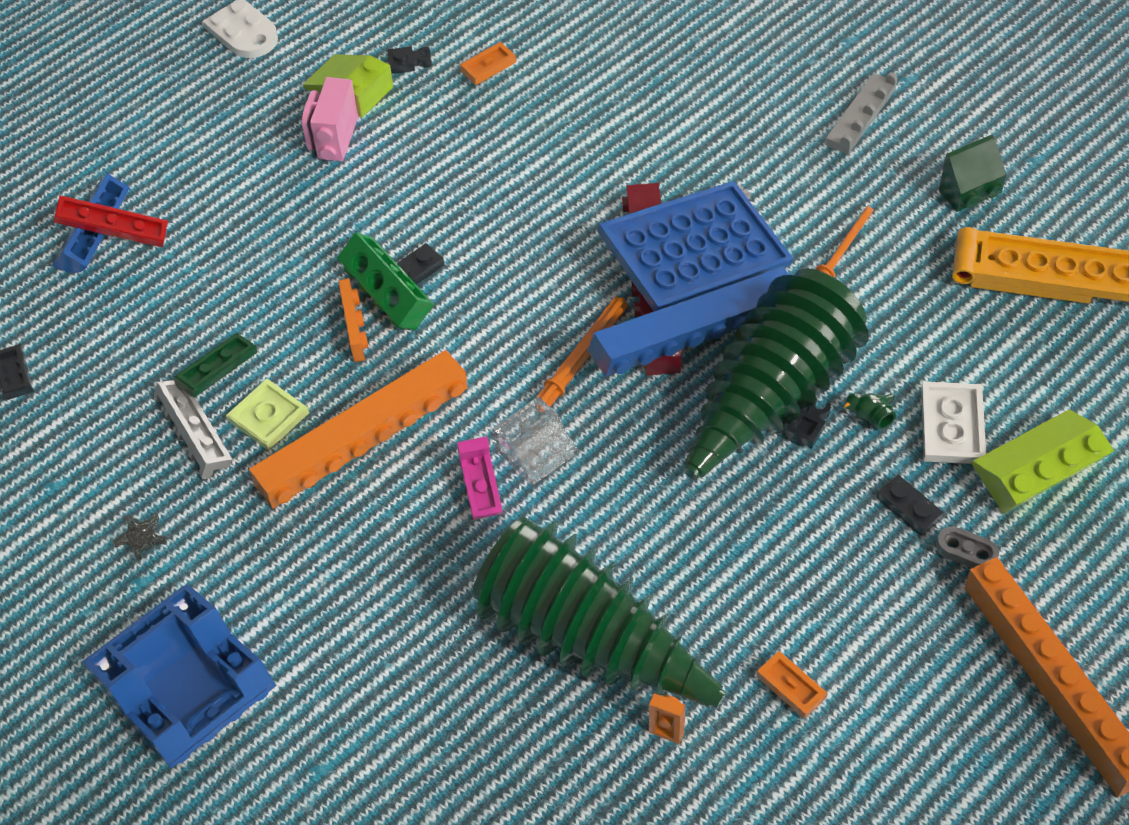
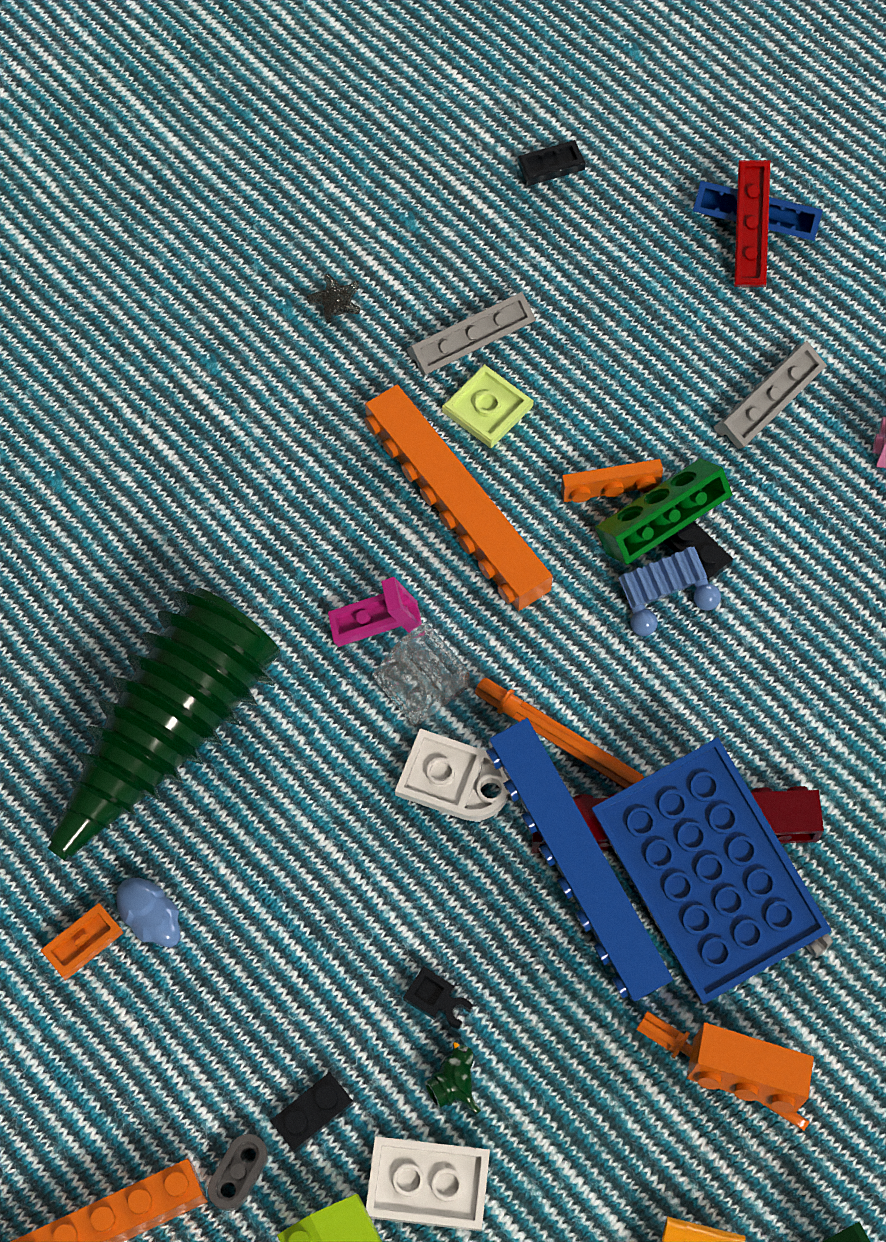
camera: 90 degrees right, 10 degrees up
blue slope [82,584,277,769] -> none
dark green tile [174,333,257,398] -> none
orange plate [649,693,685,744] -> none
dark green cone [683,268,869,480] -> none
none -> medium blue arm [116,878,181,948]
none -> white plate [395,729,509,821]
none -> medium blue gear [618,547,721,636]
none -> orange brick [686,1022,814,1113]
none -> light grey hinge [714,341,827,449]

